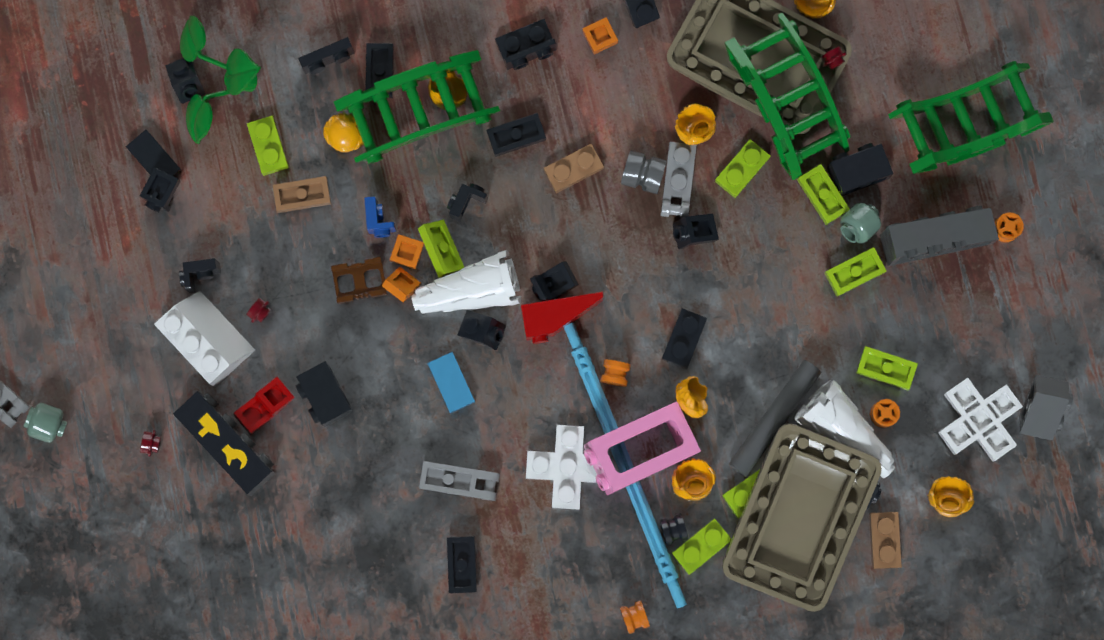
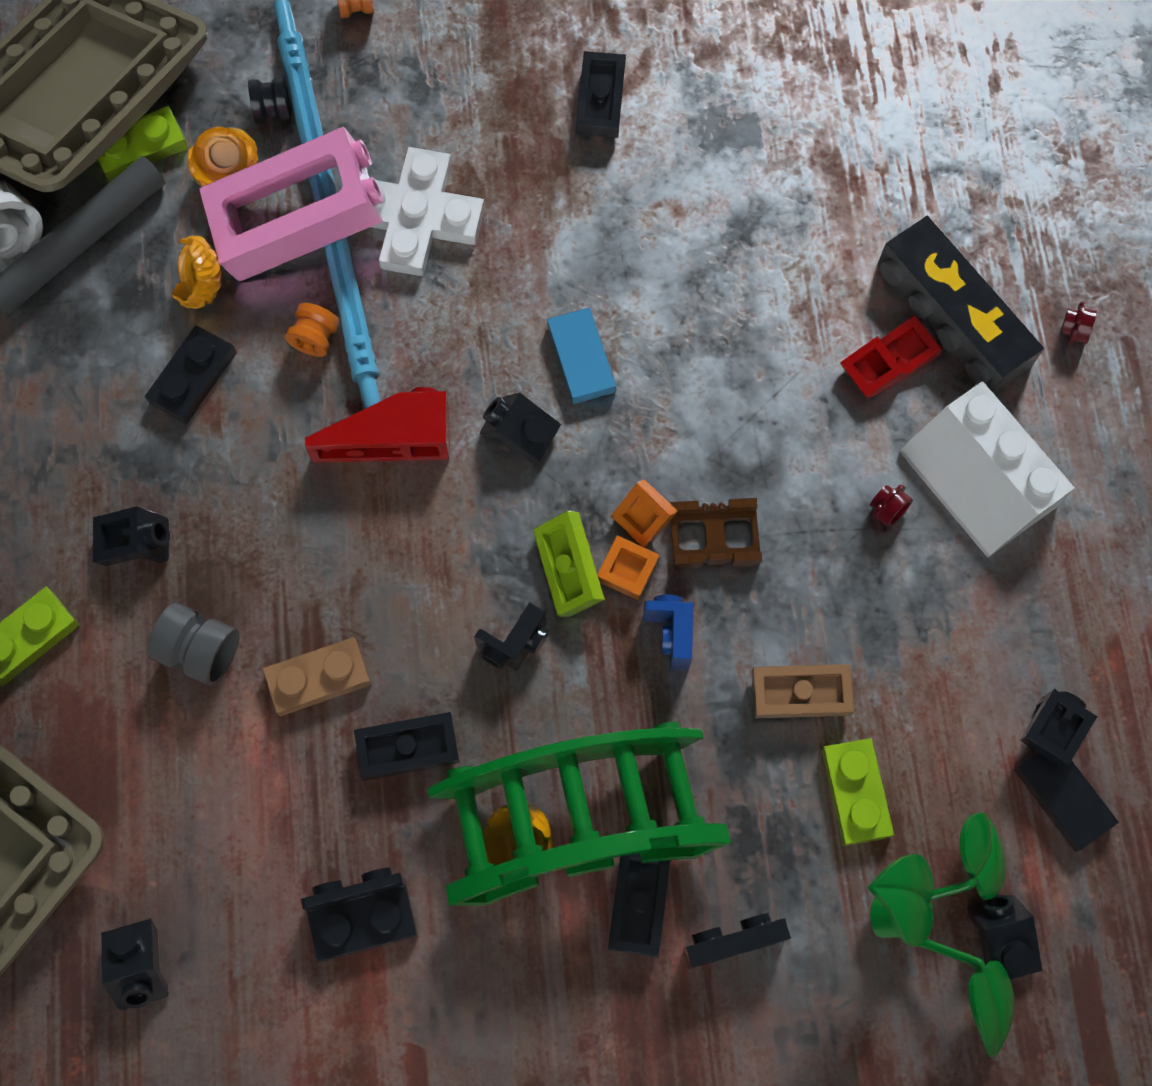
camera: 175 degrees left, 10 degrees down
black bracket [179,258,221,293] -> none
black brick [295,361,354,427] -> none
light orange hair [323,112,364,152] -> none
white cone [411,250,521,314] -> none
light grey plate [419,461,500,501] -> none
black bracket [530,261,579,301] -> none
orange plate [582,17,618,55] -> none
light grey plate [661,142,697,219] -> none
lime plate [671,518,731,575] -> none
light orange hair [675,104,716,145] -> none

